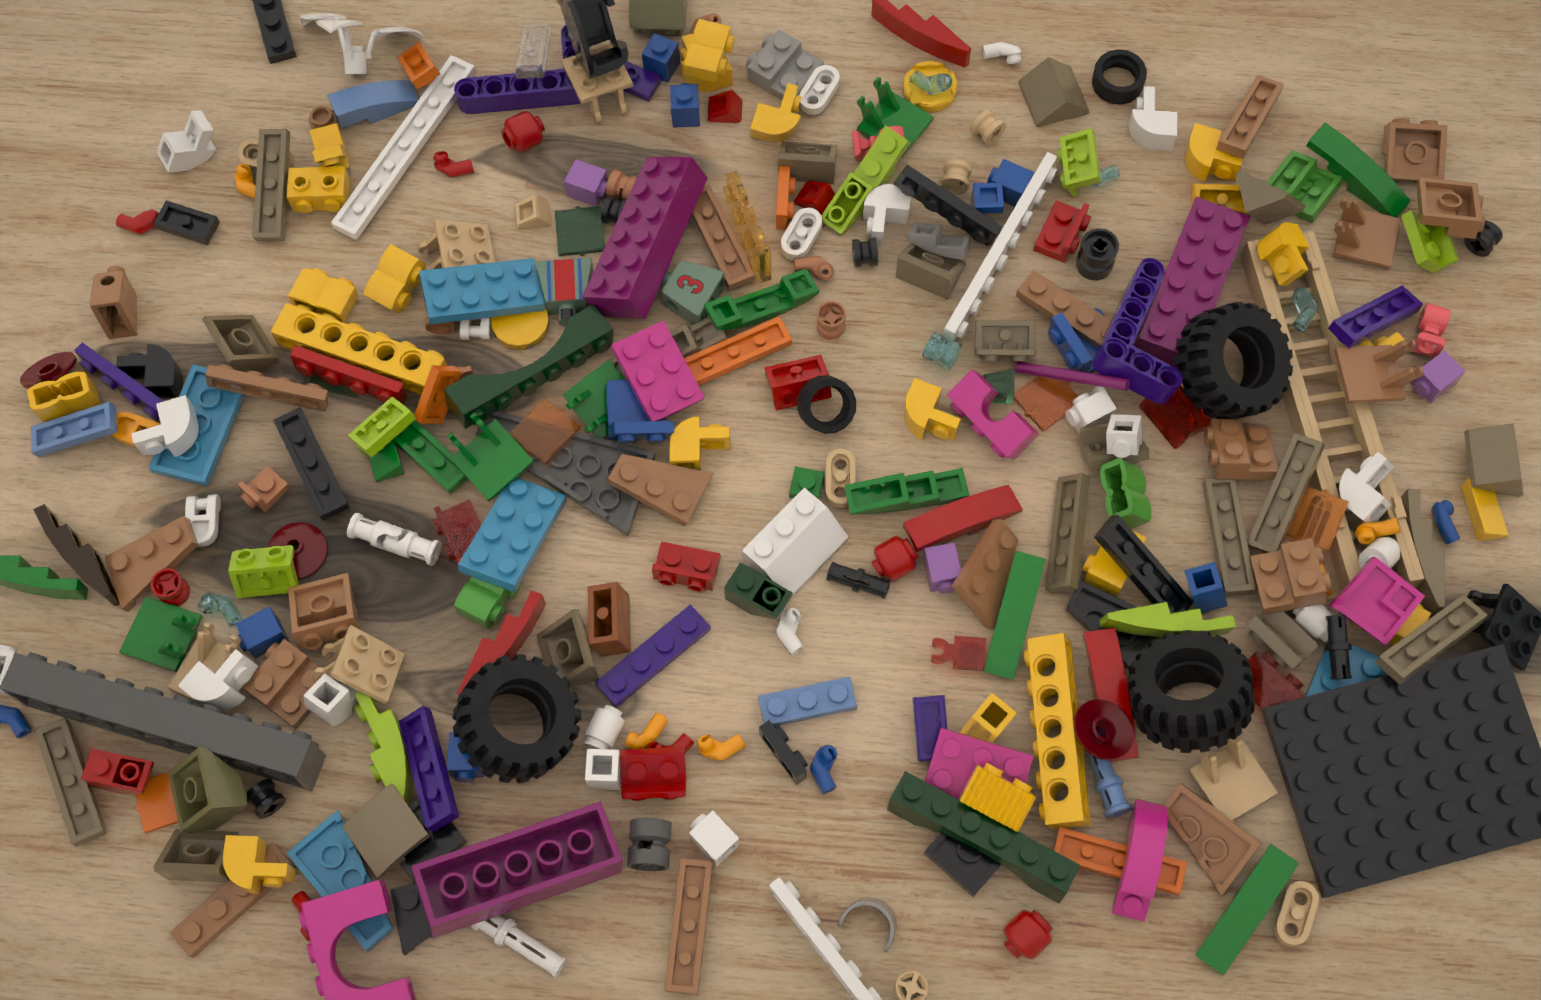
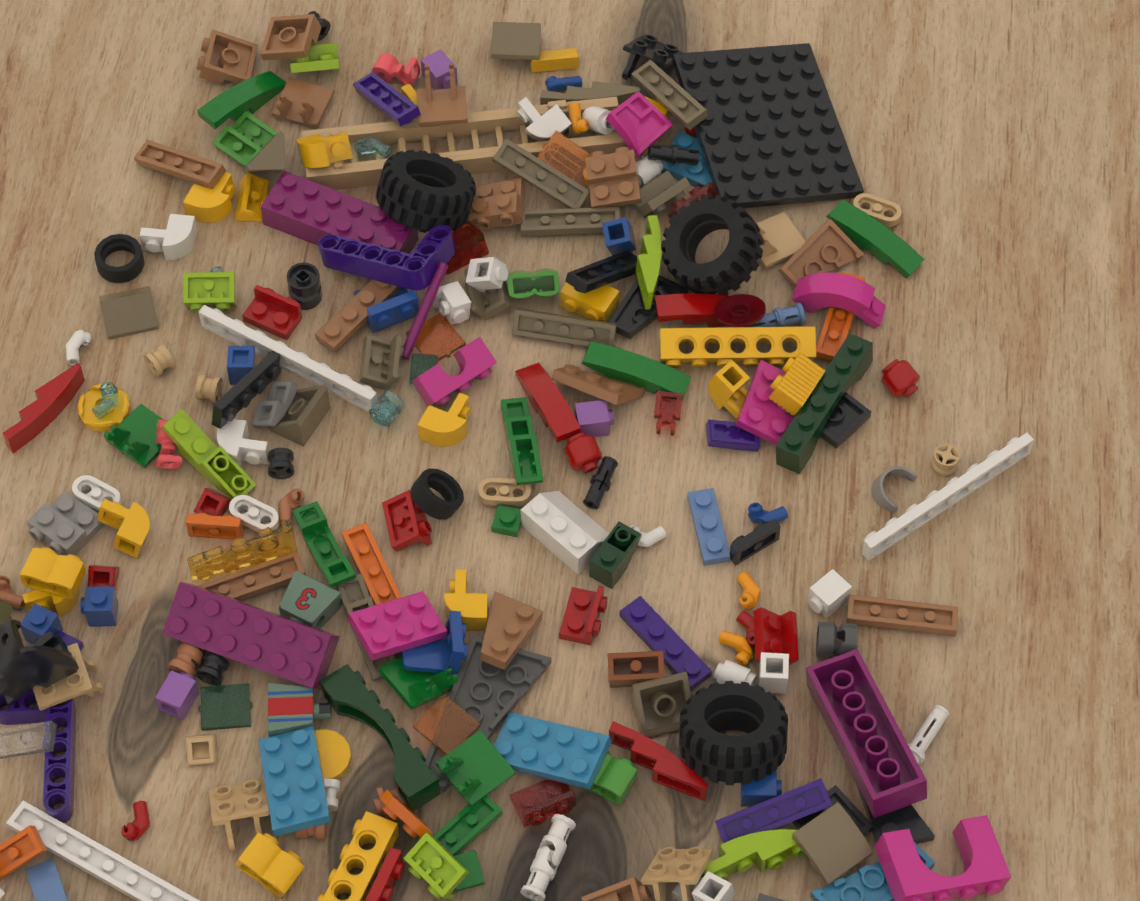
camera: 90 degrees left, 10 degrees down
red head [501,111,545,152] -> none
dark tan slope [778,141,837,184] -> none
nougat wheel [817,301,846,340] -> none
blue brick [987,159,1034,207] -> none

